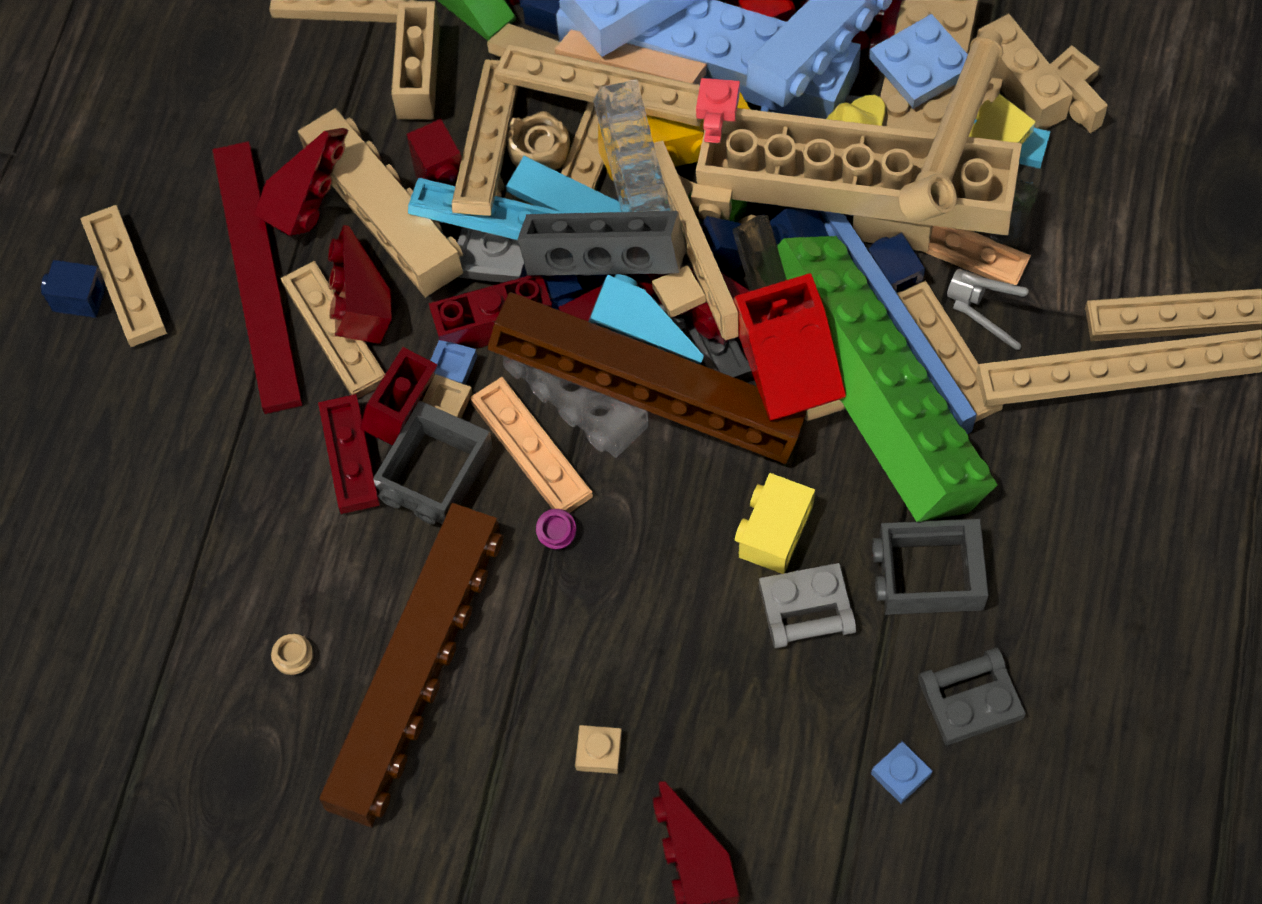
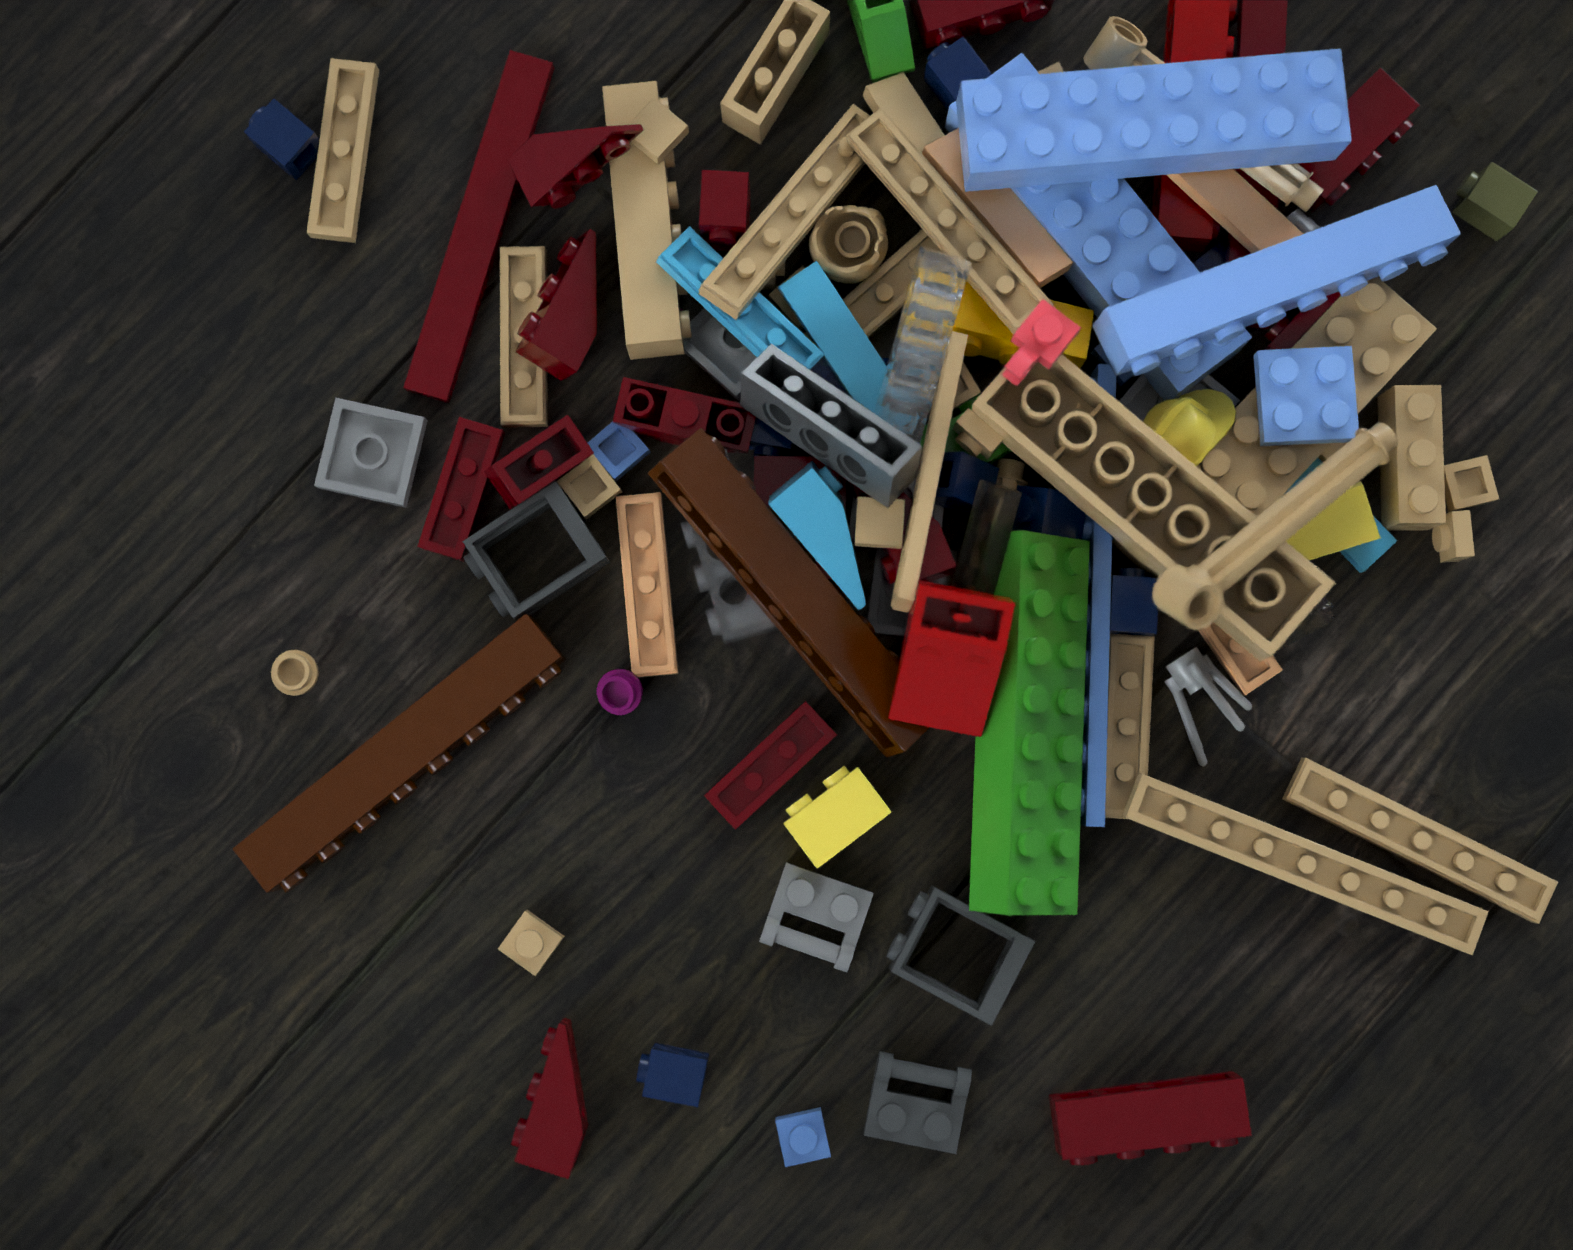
camera: 30 degrees right, 20 degrees up
none -> light grey plate [314,398,428,508]
none -> tan tile [628,98,689,165]
none -> dark blue brick [636,1043,709,1107]
none -> dark red plate [704,701,837,830]
none -> dark red brick [1049,1071,1252,1165]

